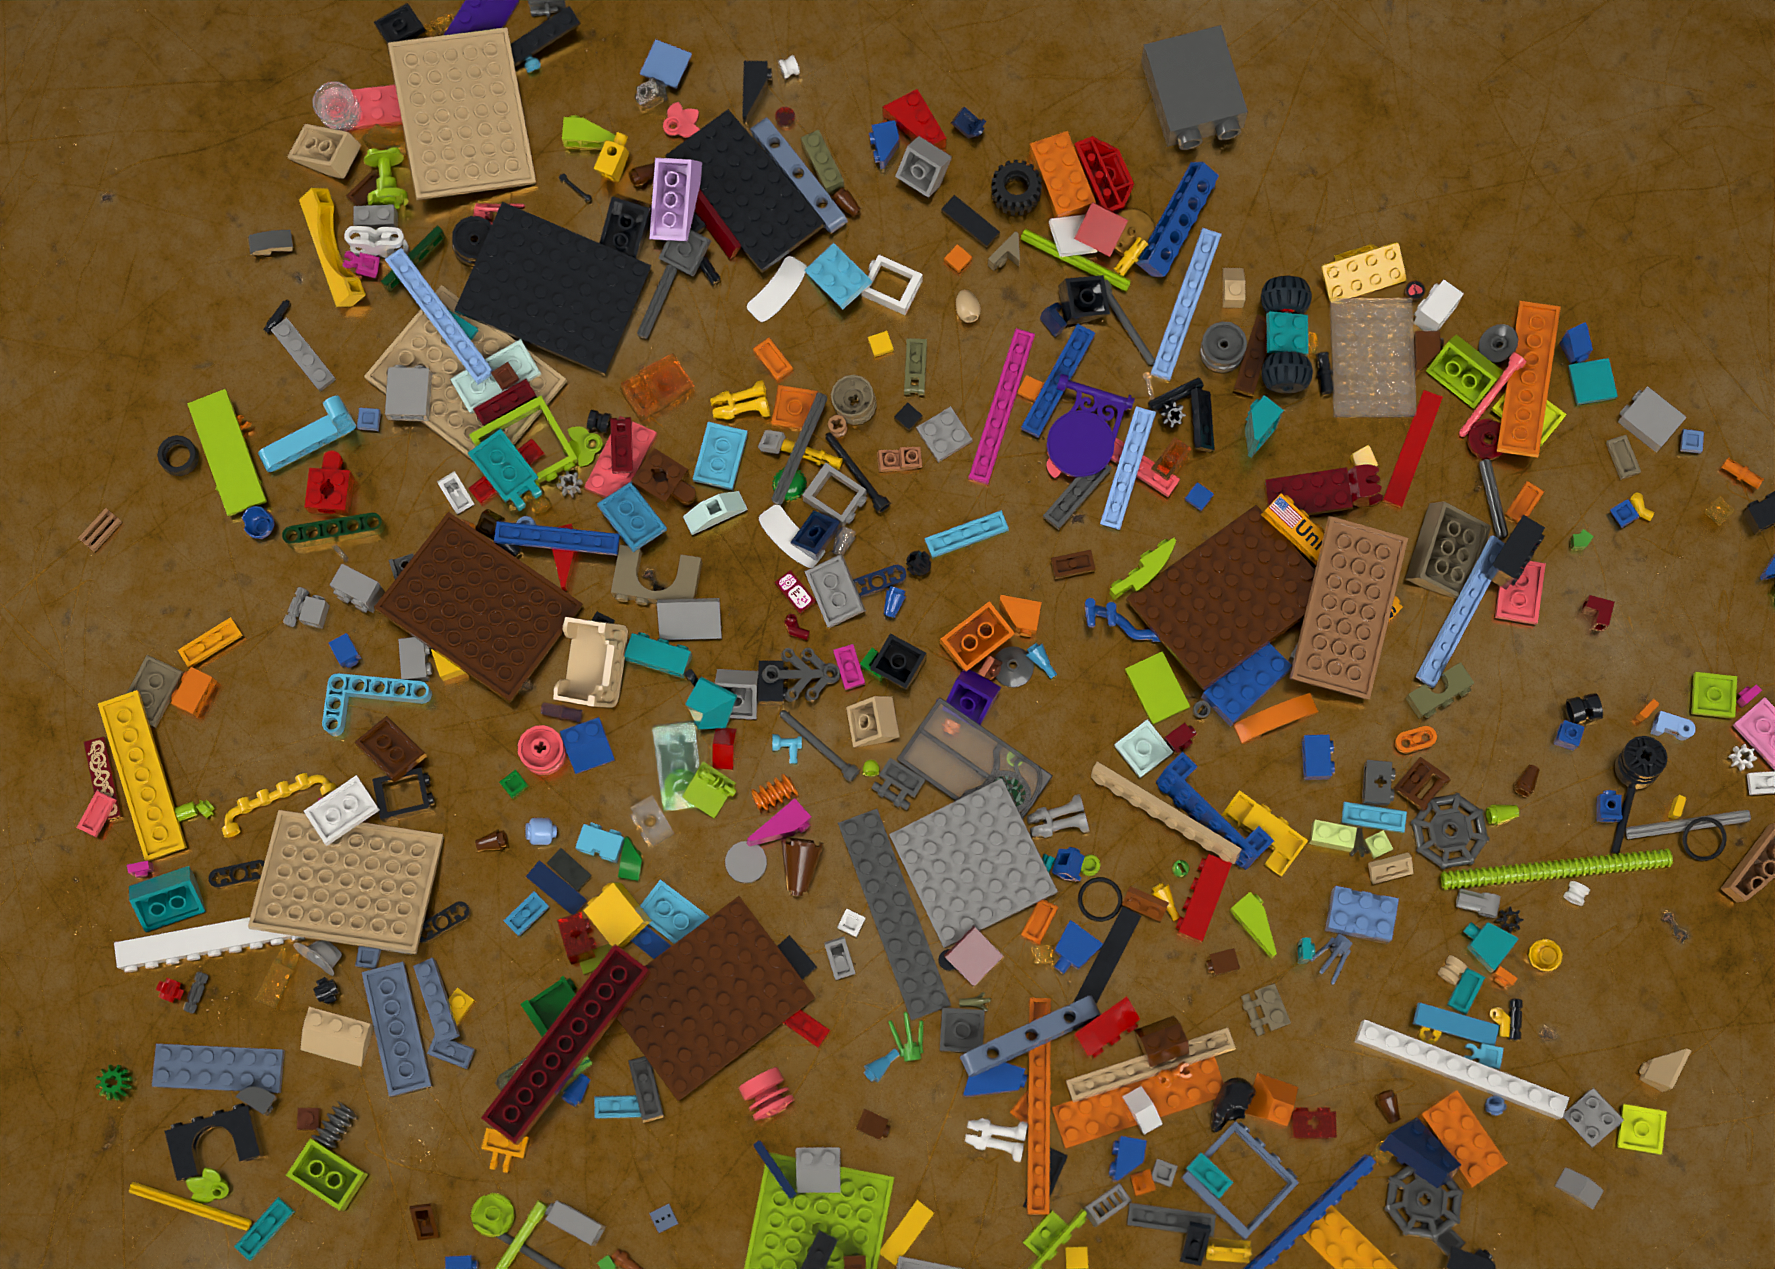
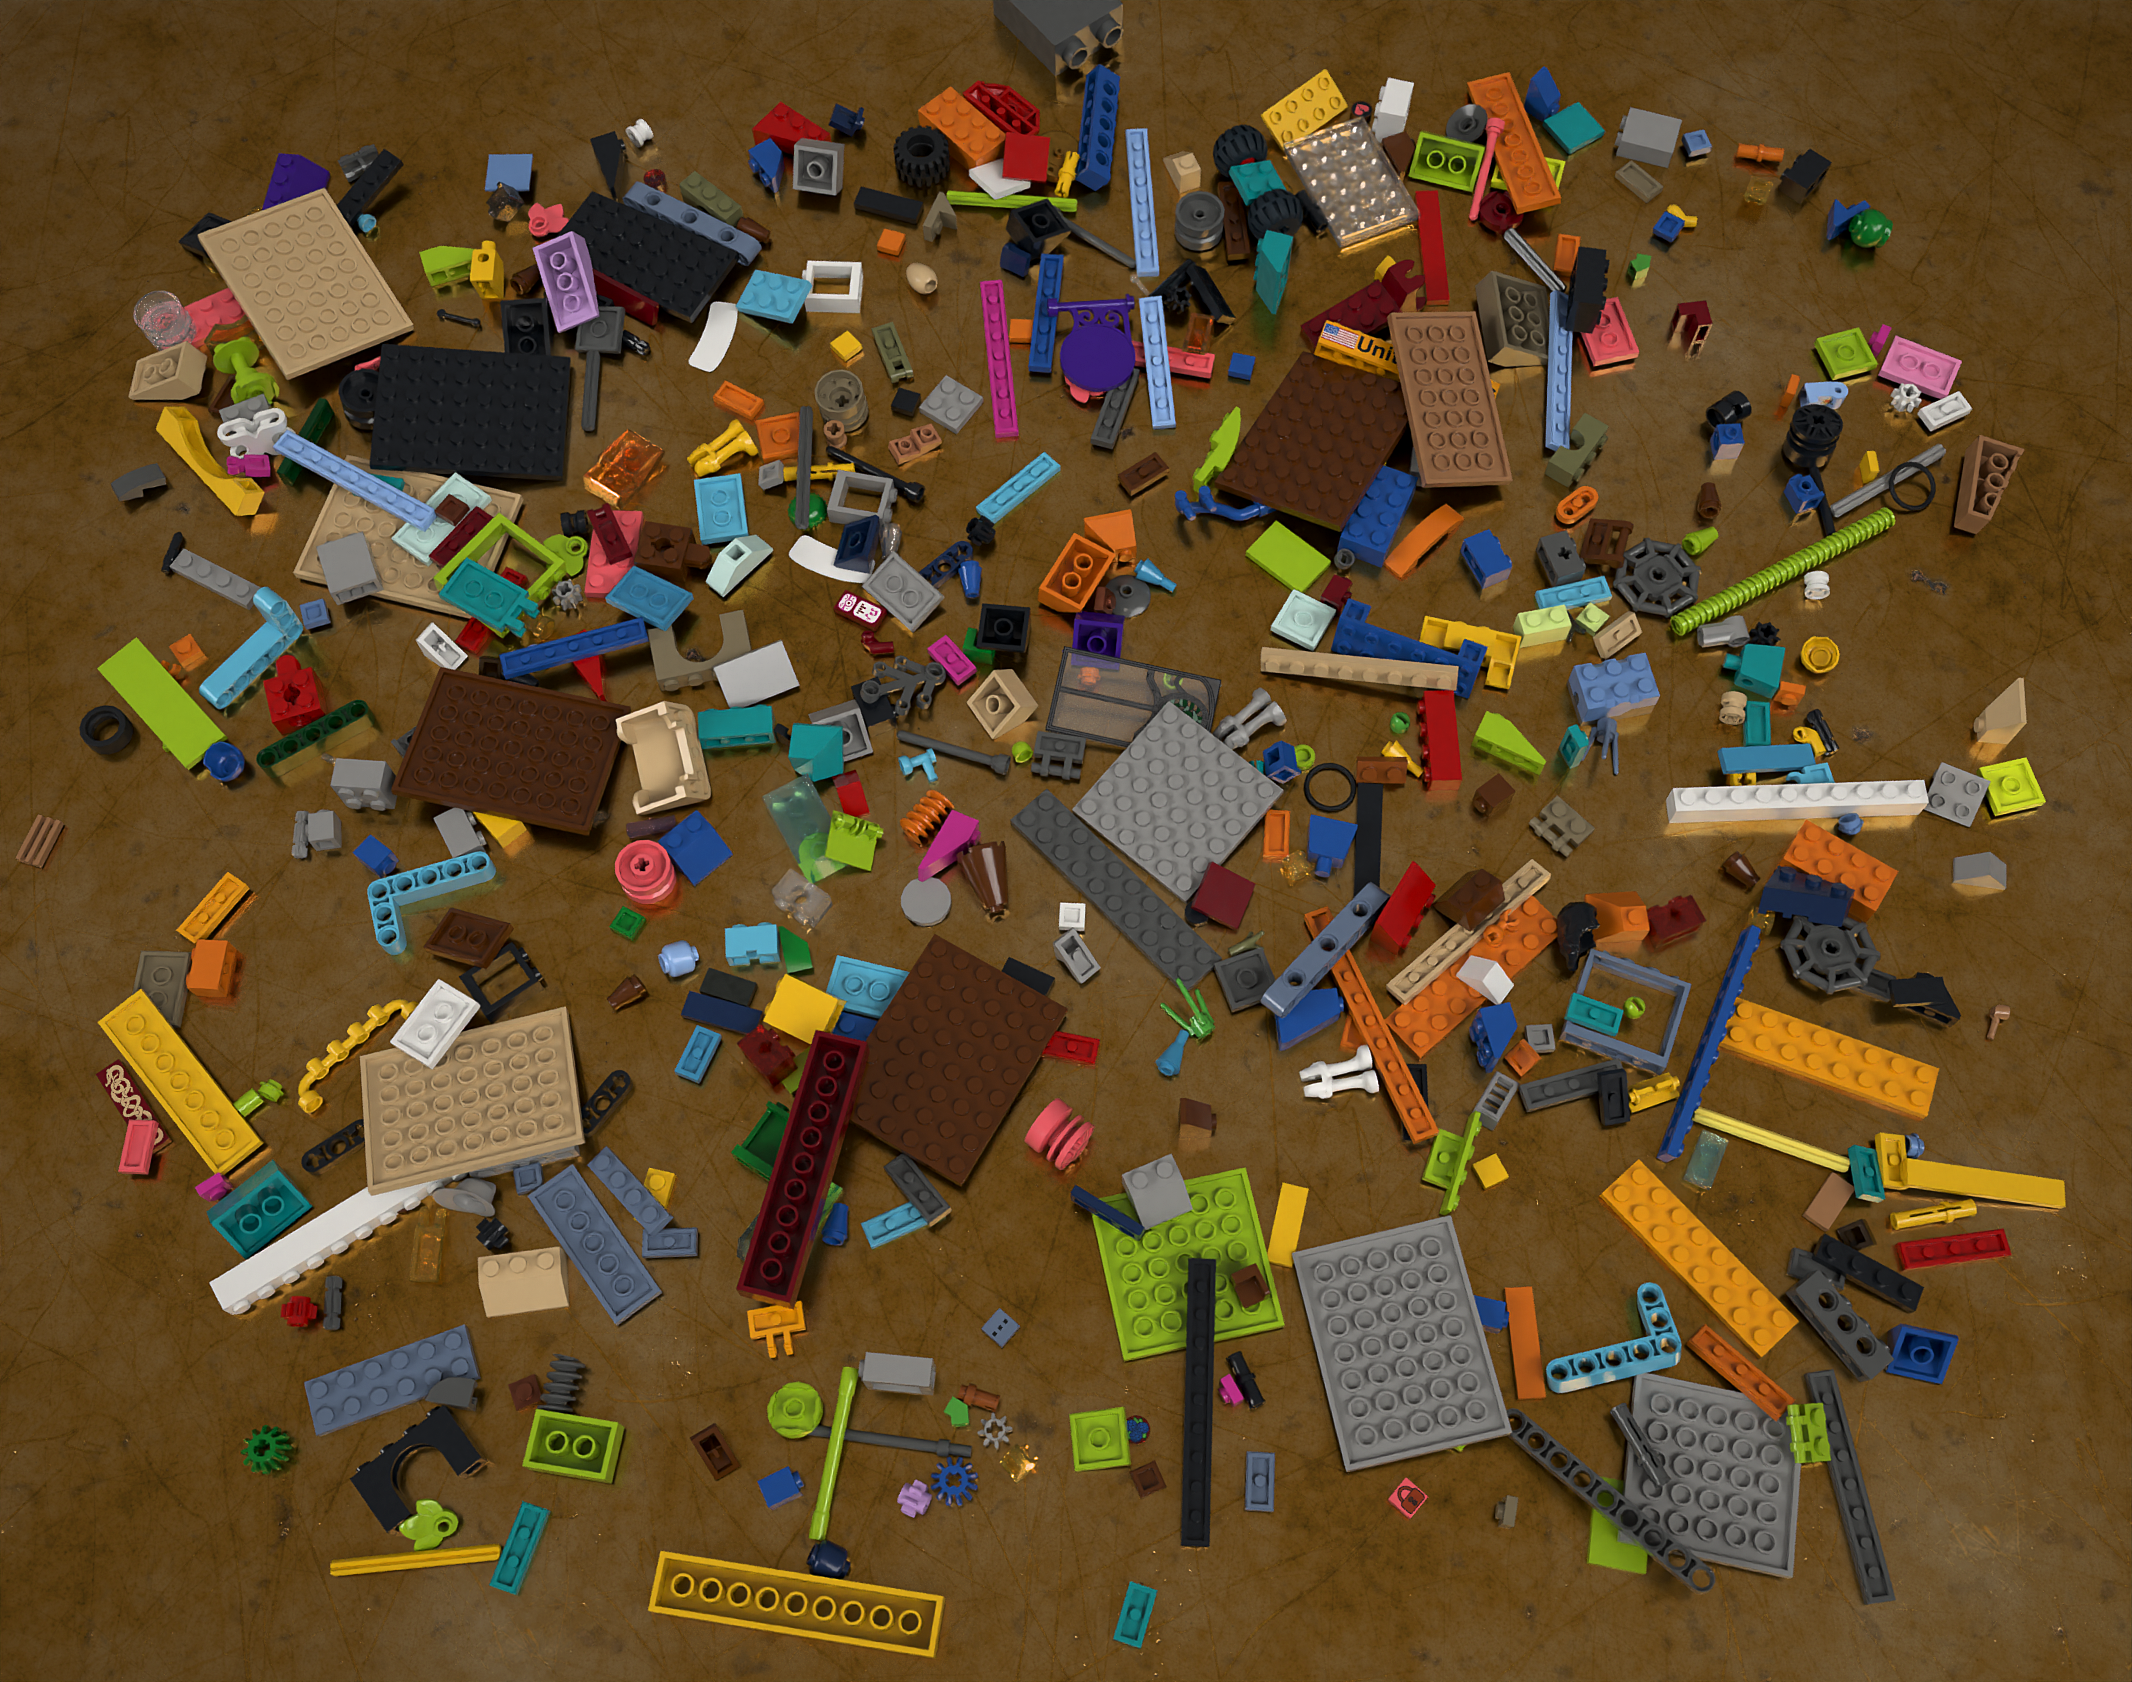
camera: 25 degrees left, 10 degrees down
none -> orange plate [169,634,205,668]
none -> lime hinge [1623,996,1645,1019]

